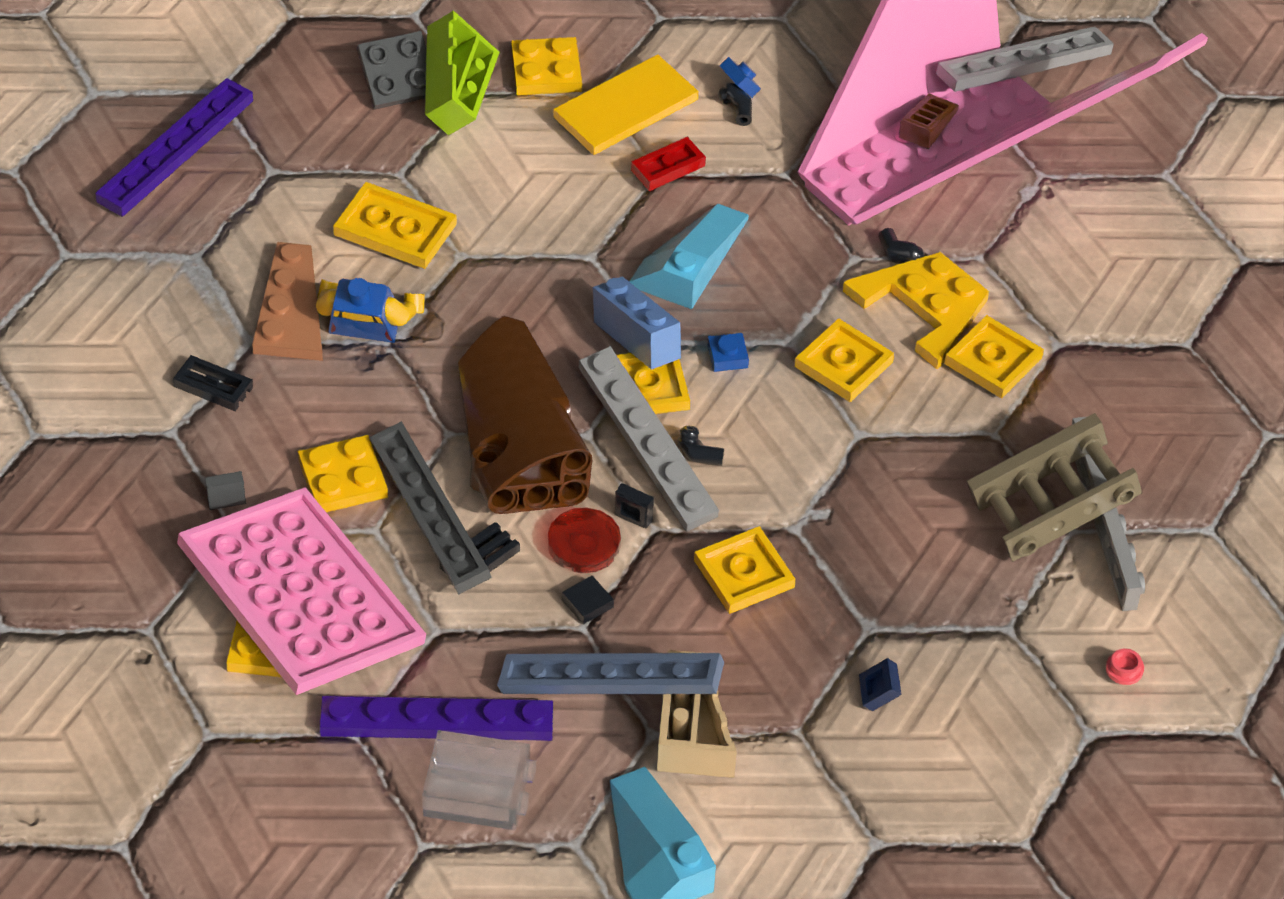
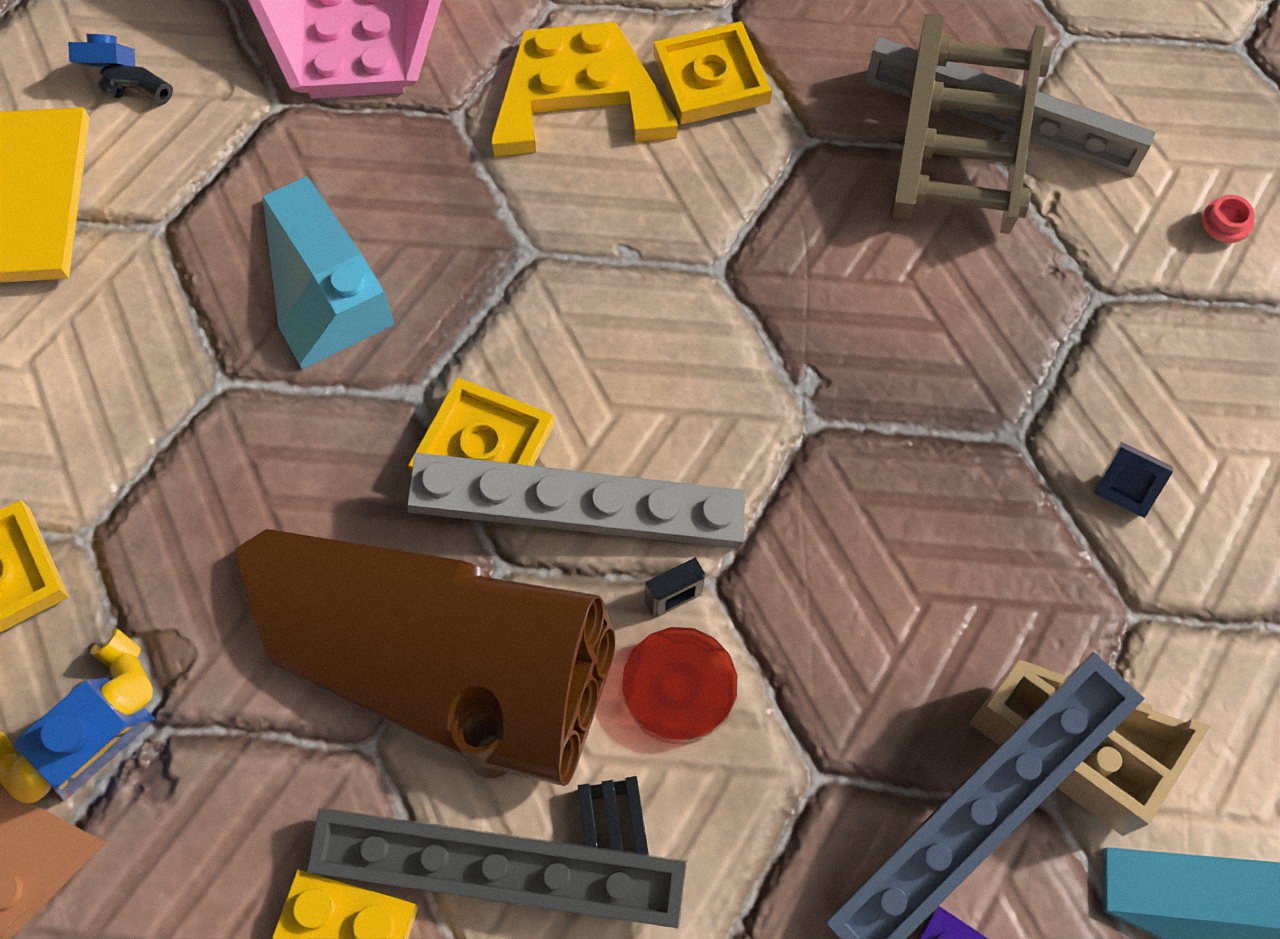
camera: 55 degrees left, 15 degrees up
black tile [562,575,614,625] -> none
medium blue brick [593,276,681,370] -> none
red plate [631,136,706,191] -> none
black arm [677,426,724,466] -> none
yellow plate [694,526,795,614] -> none
blue plate [707,333,749,372] -> none
yellow plate [794,318,894,402] -> none
black arm [878,228,924,264] -> none

